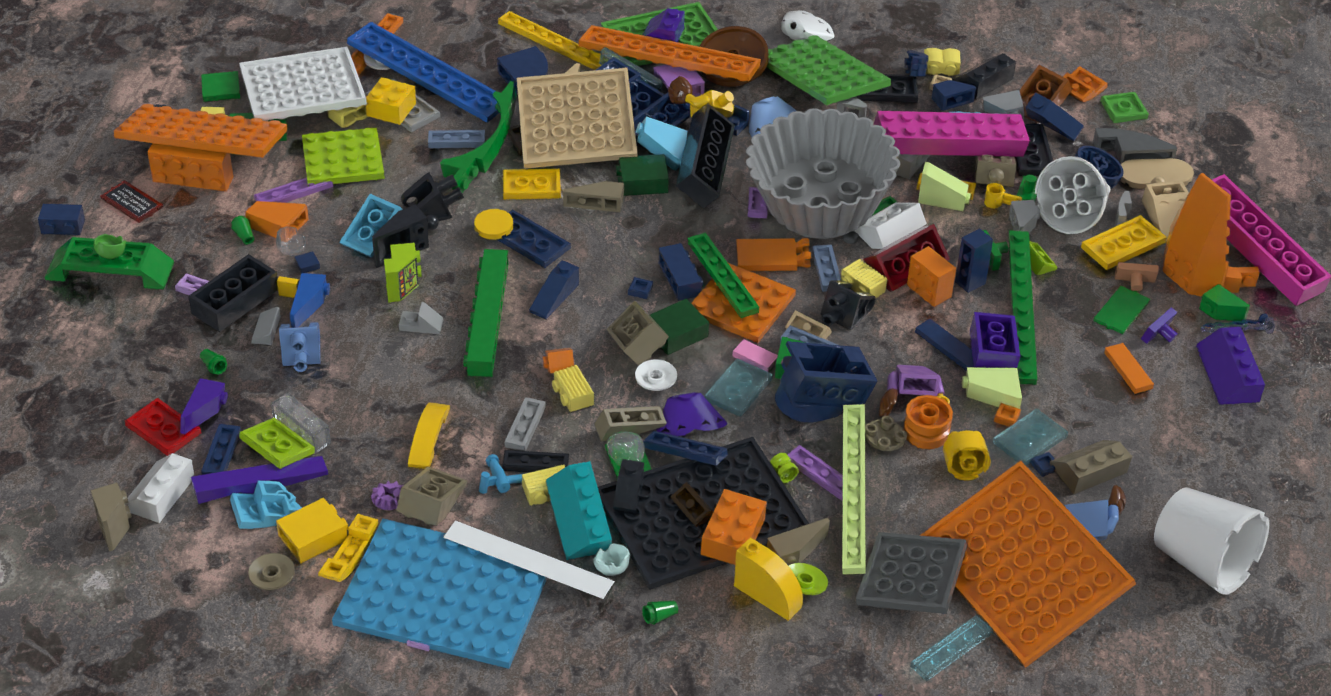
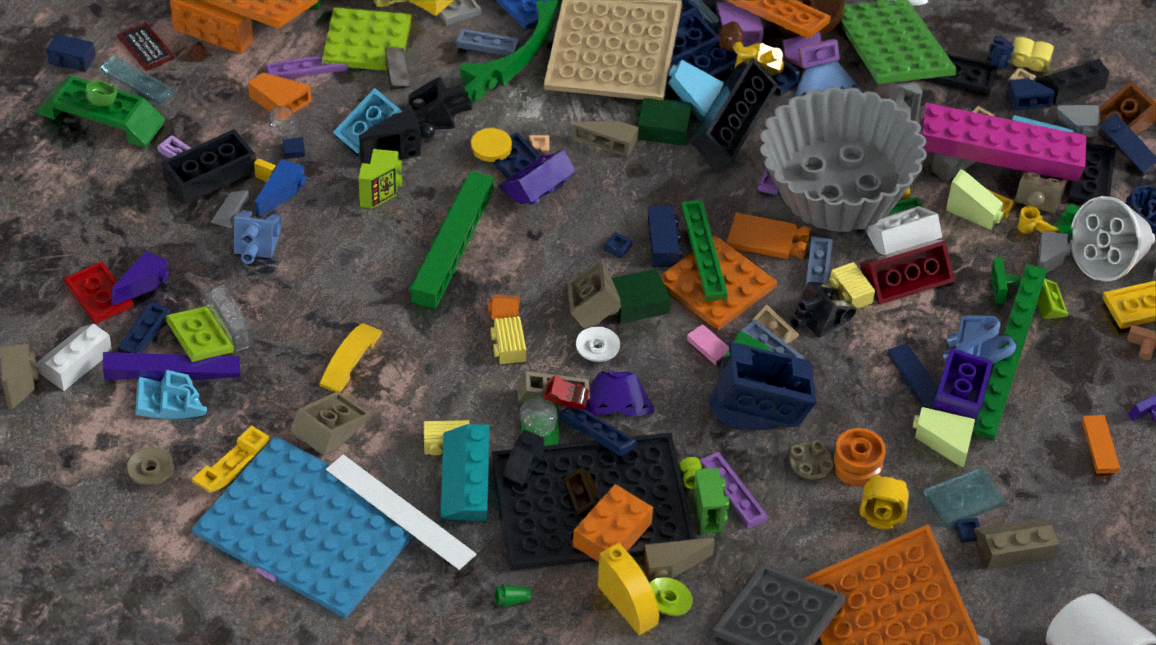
camera: 15 degrees right, 5 degrees up
green cone [200,349,227,374] -> none
green cone [231,216,255,245] -> none
yellow brick [276,497,348,564] -> none
medium lavender gear [371,480,404,510] -> none
light grey slope [399,302,443,334] -> none
dark azure piece [479,454,522,494] -> none
black tile [502,450,569,472] -> none
yellow tile [503,168,561,200] -> none
light grey plate [505,397,546,451] -> none
dark blue slope [529,260,579,320] -> none
light aqua hair [594,544,630,576] -> none
clear light blue tile [705,358,773,417] -> none
yellowish green plate [842,404,866,574] -> none
medium lavender torso [879,365,950,418] -> none
orange brick [907,246,956,307] -> none
dark blue brick [955,228,993,293] -> none
orange tile [994,403,1021,428] -> none
medium blue torso [1065,485,1126,542] -> none
green piece [1093,286,1150,334] -> none
none -> clear light blue tile [101,55,175,106]
none -> slope [384,47,410,89]
none -> dark purple slope [498,150,576,205]
none -> light nougat tile [529,135,549,154]
none -> red leg [544,375,589,410]
none -> bright green brick [692,468,729,535]
none -> medium lavender panel [782,32,840,68]
none -> medium blue piece [944,315,1016,364]

